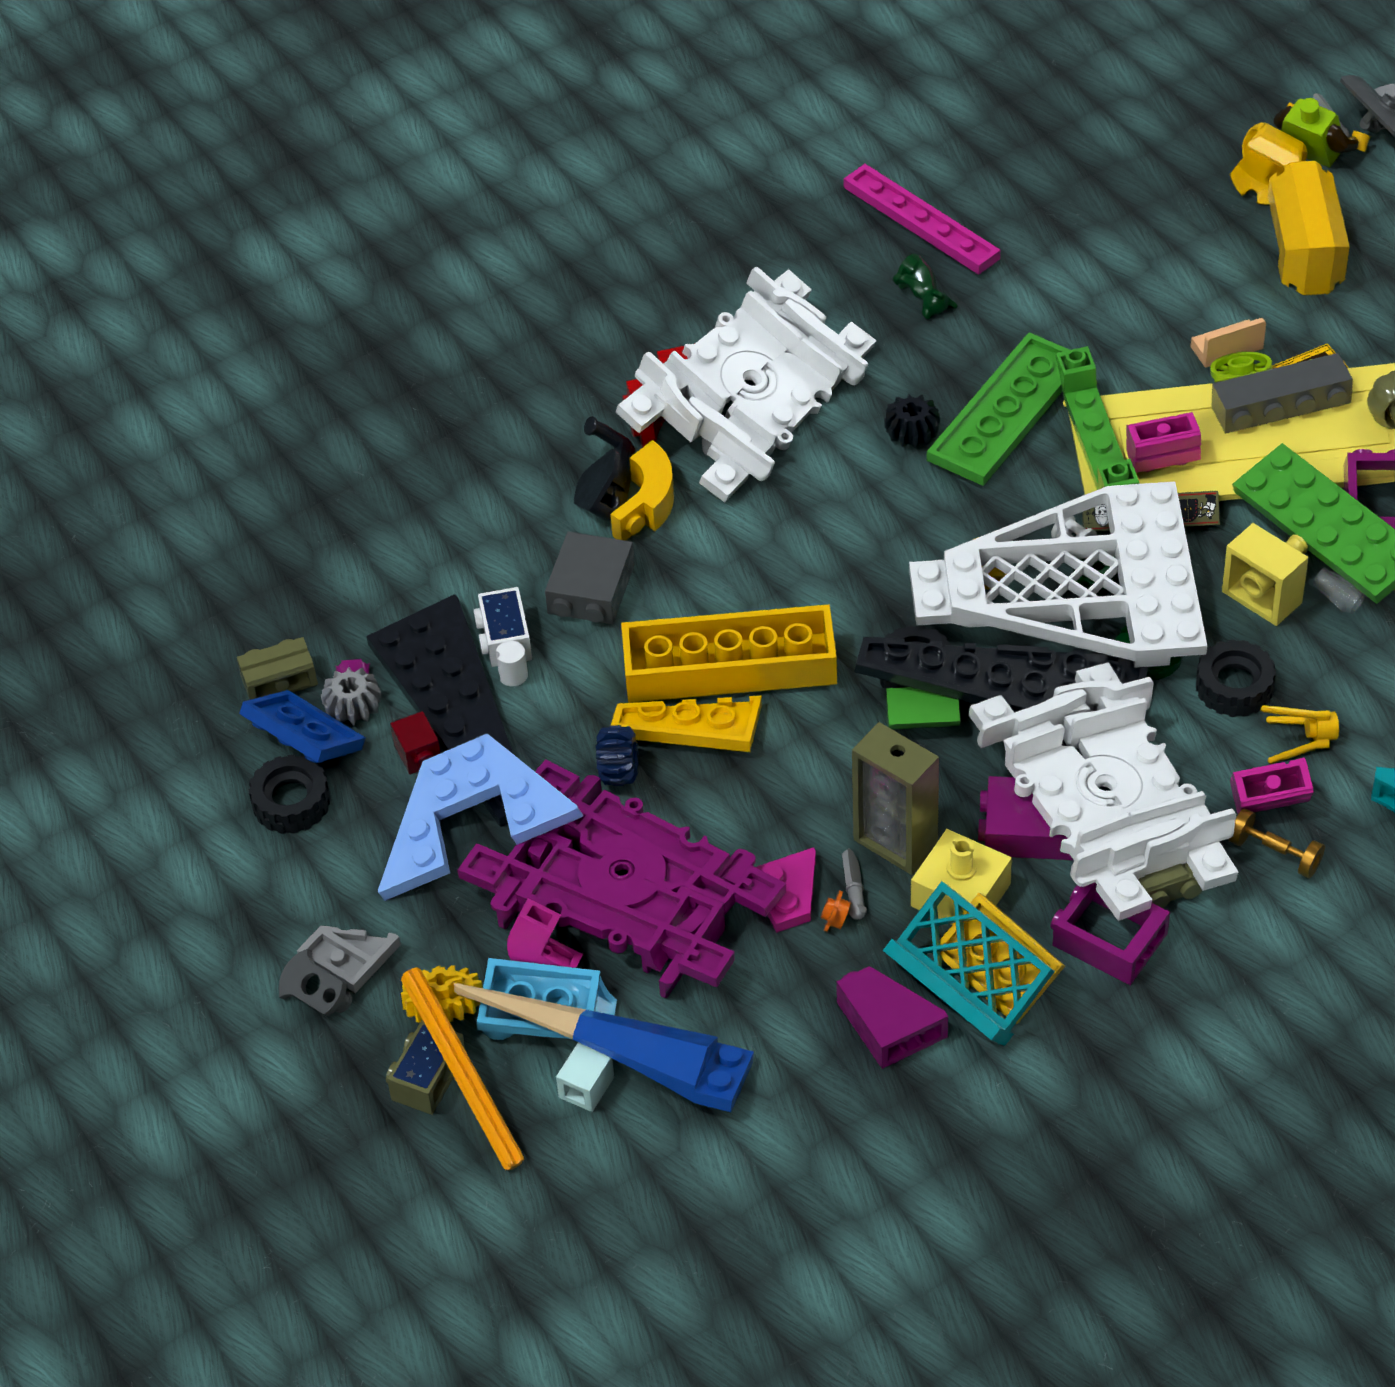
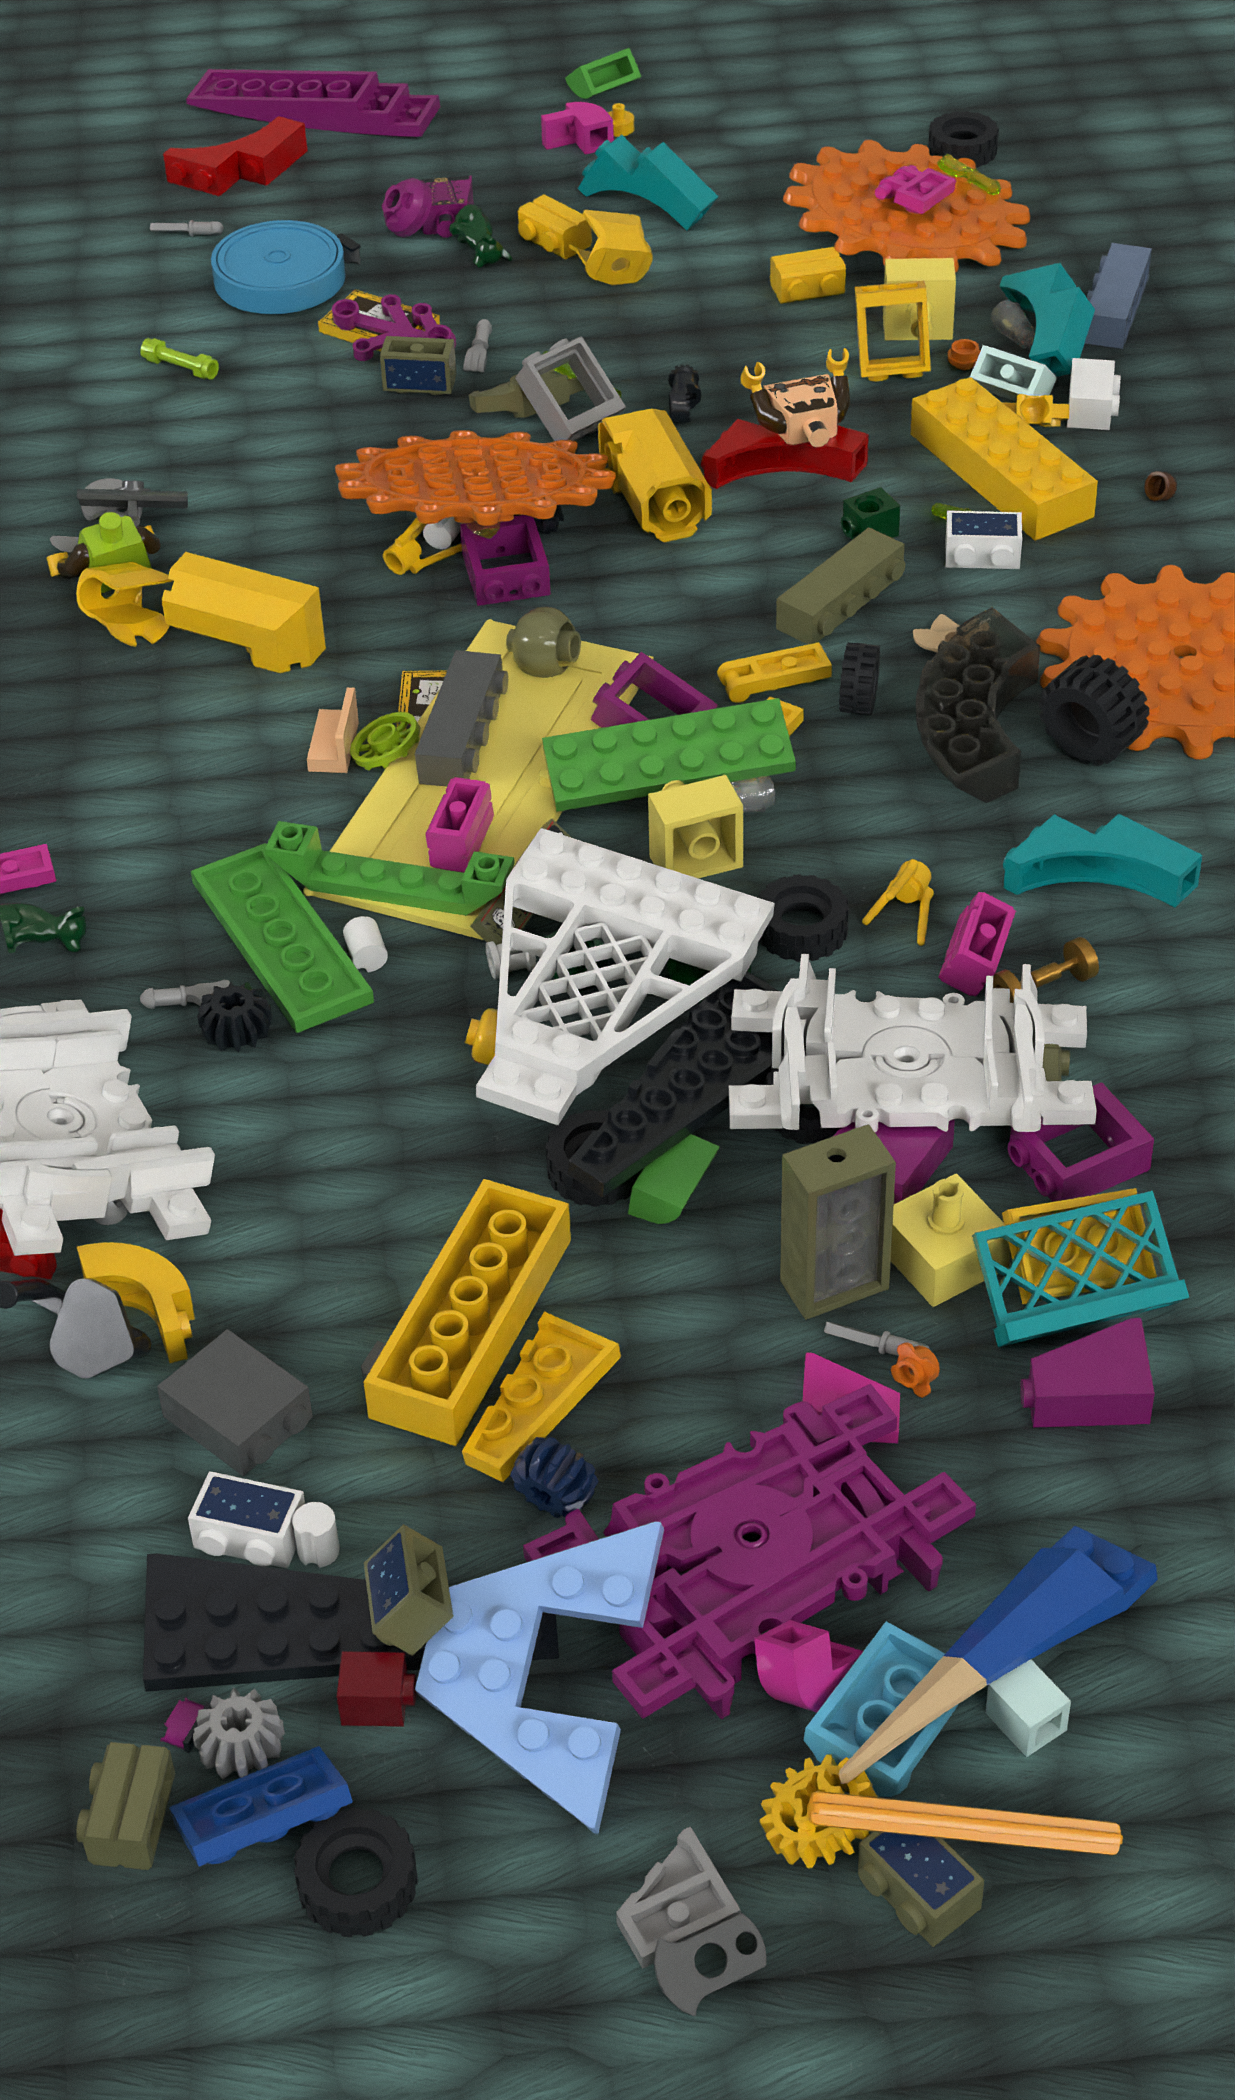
camera: 65 degrees left, 5 degrees down
none -> light grey piece [140,980,230,1009]
none -> white piece [343,916,388,972]
none -> olive brick [364,1524,453,1656]

